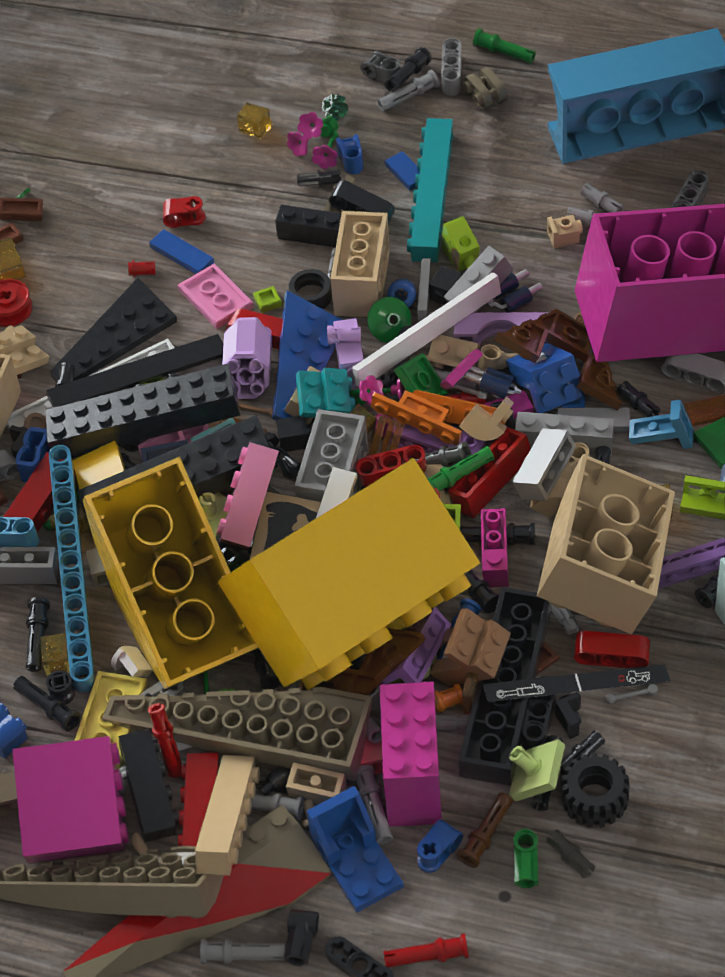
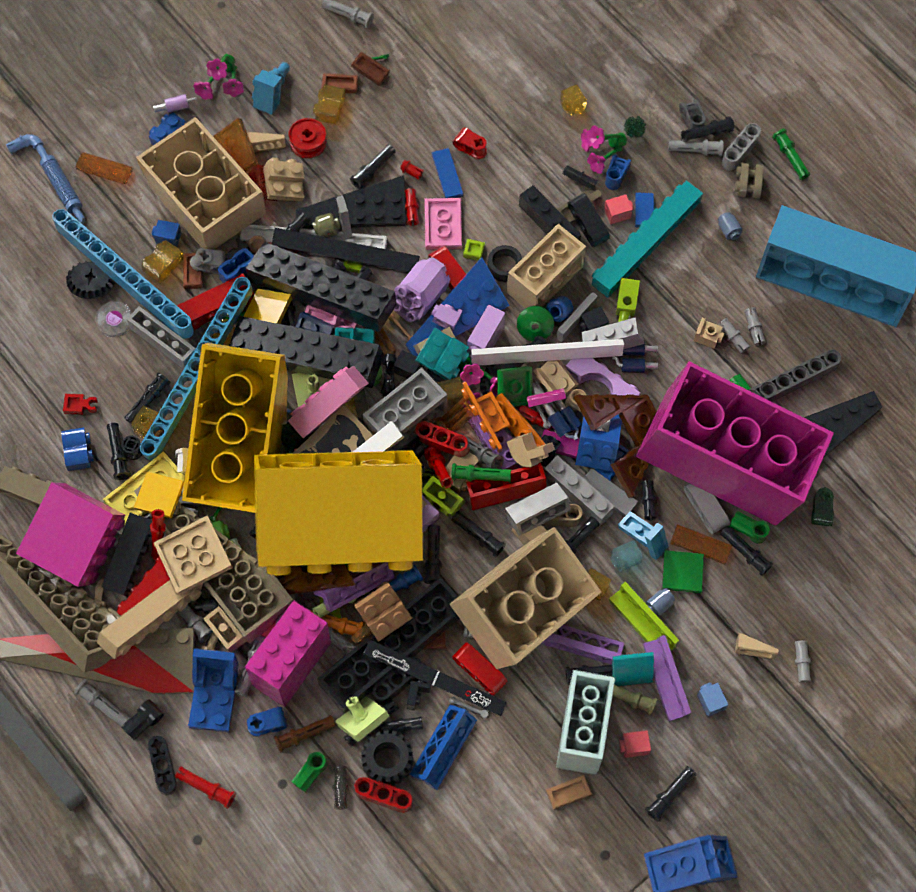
camera: 30 degrees right, 15 degrees up
lavender pin [327,325,361,344] -> none
dark pink slope [481,508,509,587] -> none
none -> yellow tile [134,472,184,519]
none -> tan plate [154,516,233,595]
none -> olive head [313,213,341,238]
none -> light grey tile [336,195,352,239]
none -> black pin [350,144,396,189]
none -> red beam [355,777,413,813]
none -> red pin [405,188,419,226]
none -> blue fence [409,705,477,790]
none -> lavender brick [432,304,462,332]
none -> coral brick [604,195,634,224]
none -> clear light blue brick [610,540,643,572]
none -> sand blue brick [718,212,743,240]

